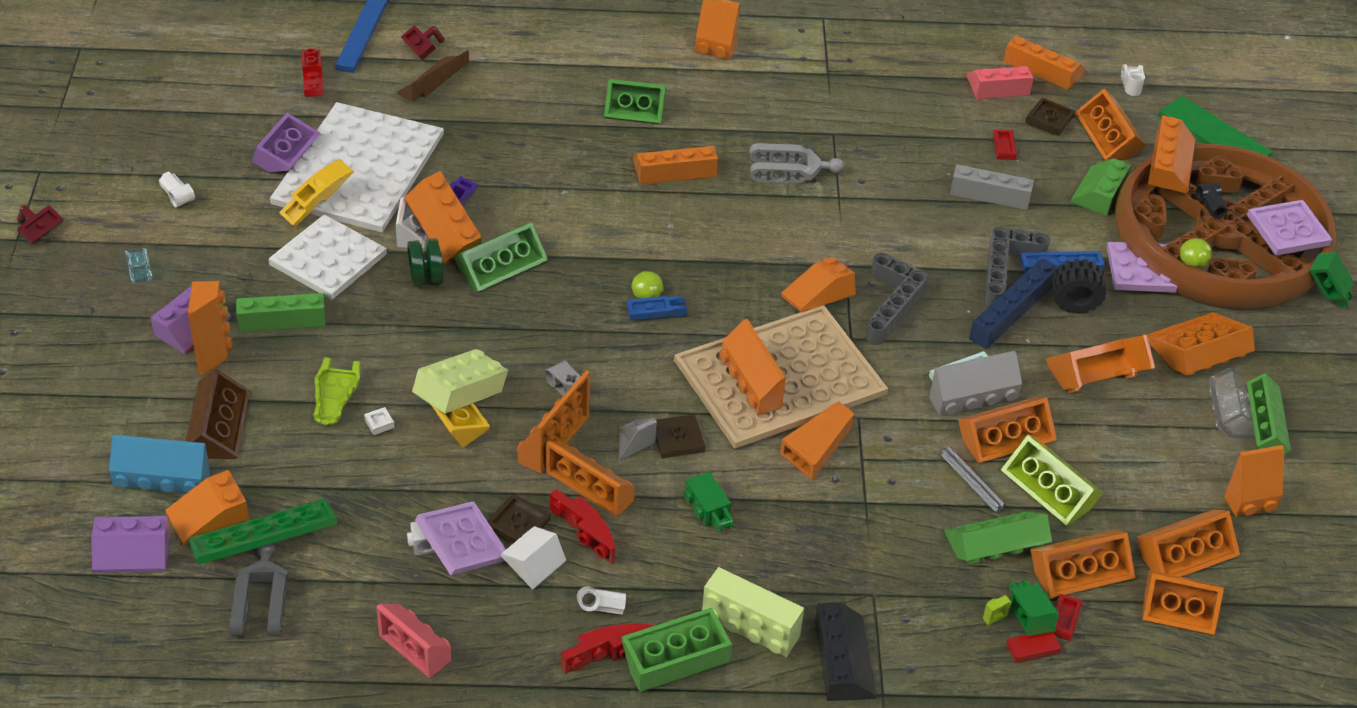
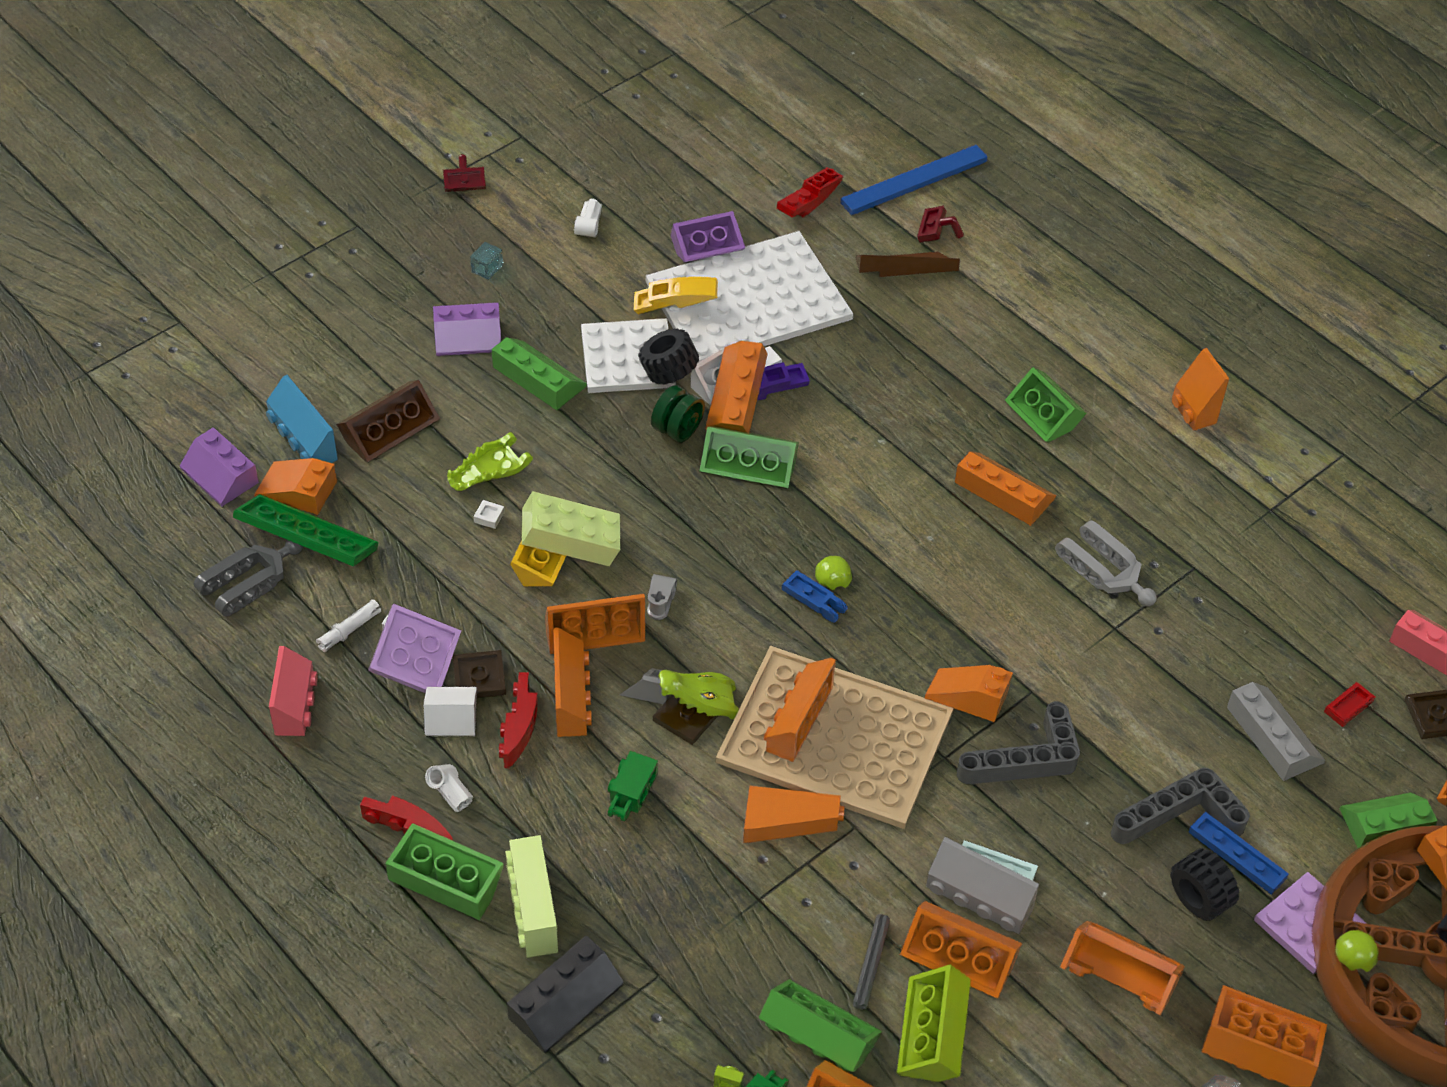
camera: 50 degrees right, 5 degrees up
orange slope [188,281,233,375] -> none
dark blue brick [969,258,1059,349] -> none
none -> white pin [316,600,381,652]
none -> black tyre [638,328,699,385]
none -> lime animal [658,670,739,720]

